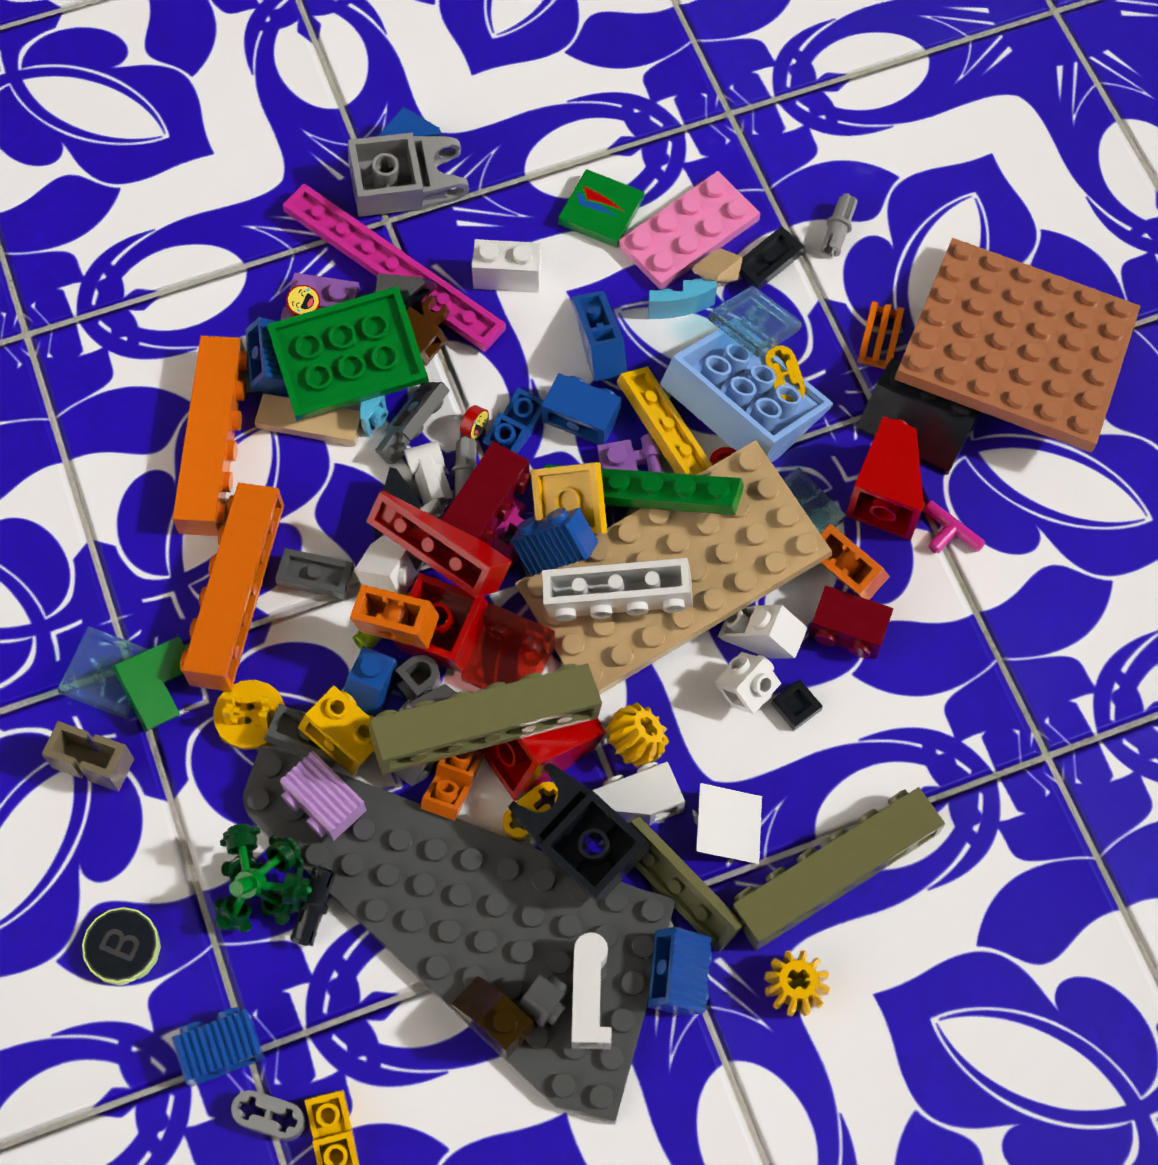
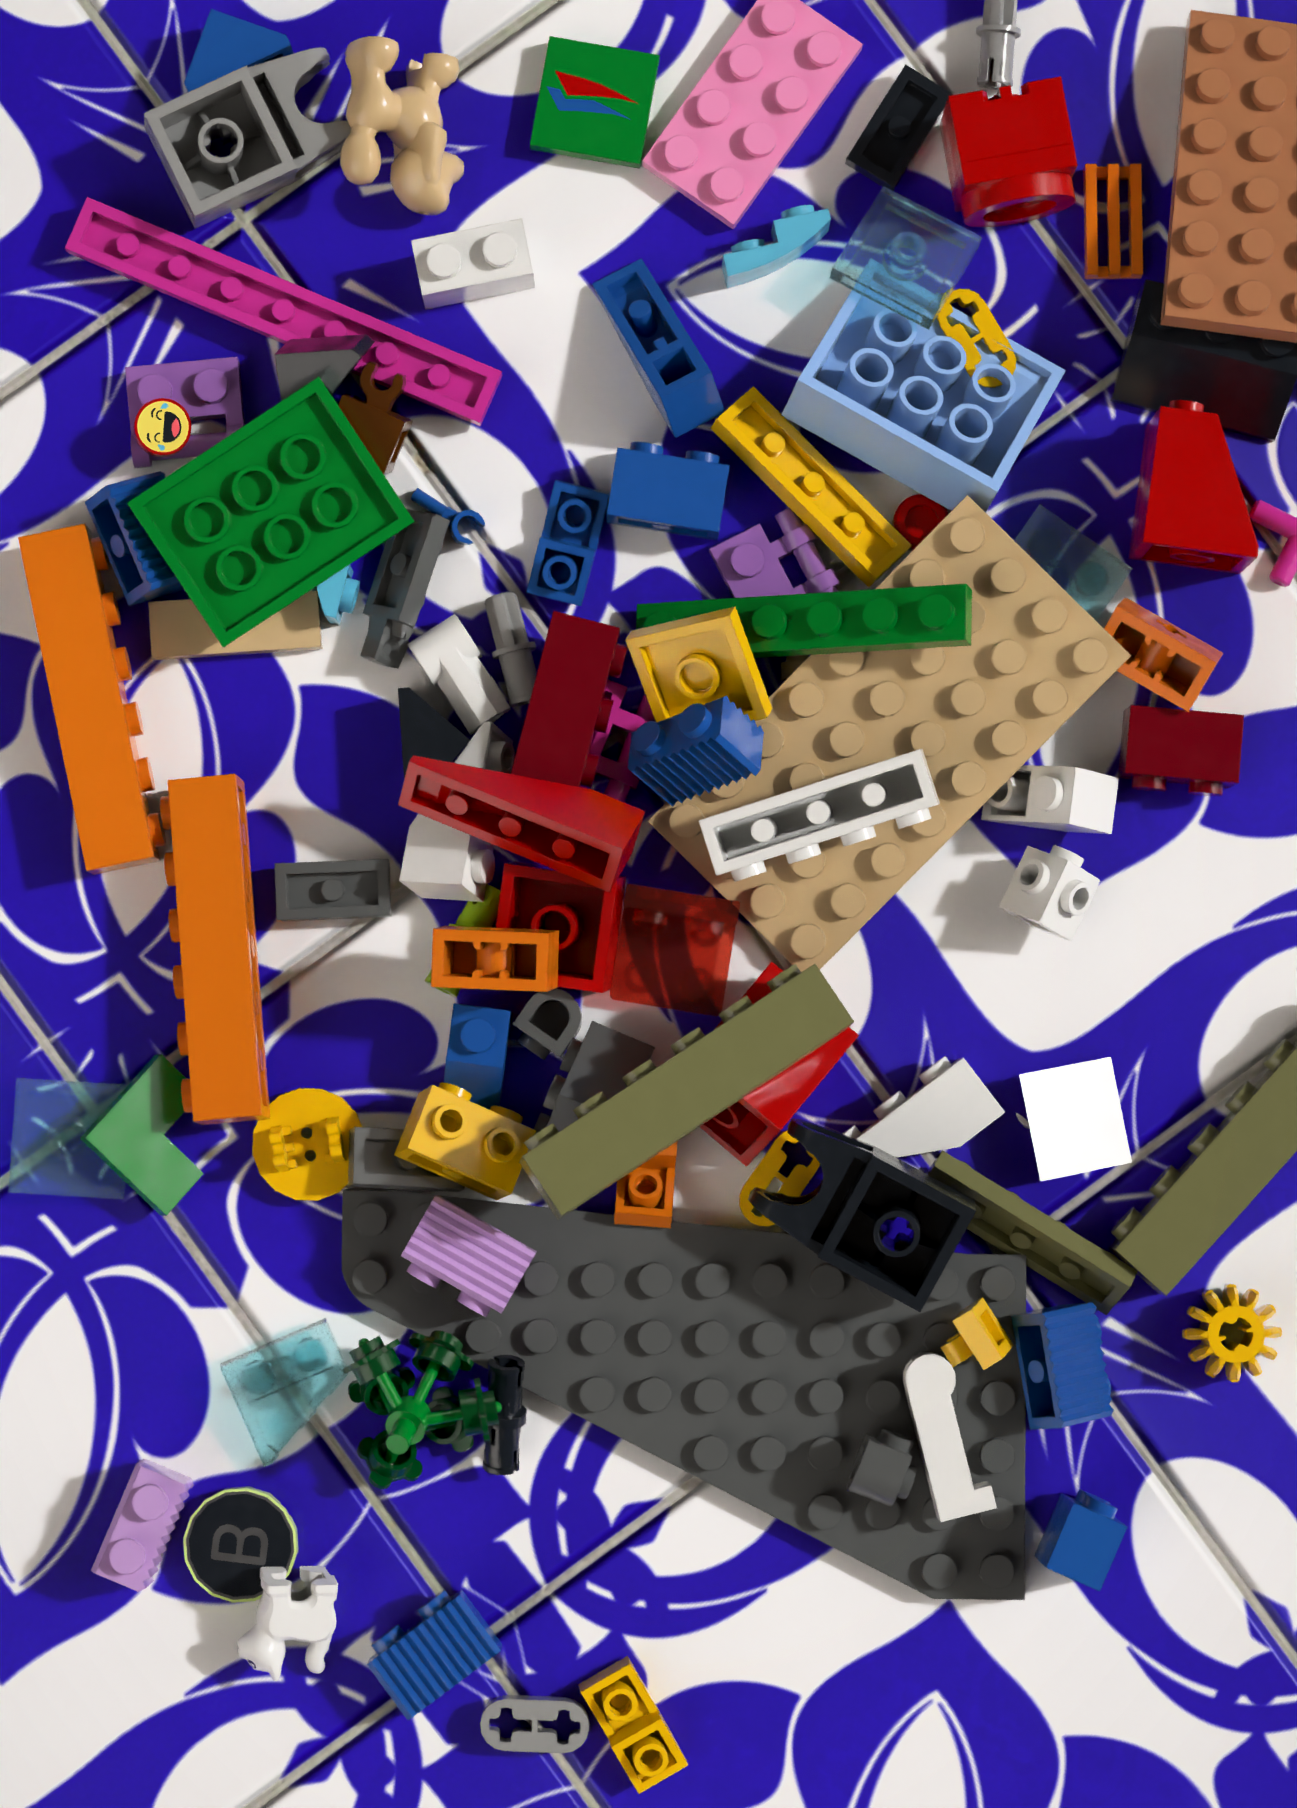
camera: 20 degrees left, 20 degrees up
dark tan piece [42,721,134,792] -> none
dark brown slope [451,976,534,1059] -> none
red tile [460,405,489,440] -> none
yellow gear [605,702,669,768] -> none
tan slope [692,248,742,282] -> none
black tile [771,679,823,731] -> none
none -> lavender brick [91,1459,194,1592]
none -> clear light blue wing [220,1318,349,1467]
none -> white animal [237,1566,338,1681]
none -> tan animal [340,36,464,216]
none -> blue hand [411,488,485,545]
none -> red piece [939,76,1078,227]
none -> yellow tile [940,1297,1014,1370]
none -> blue brick [1034,1489,1127,1591]

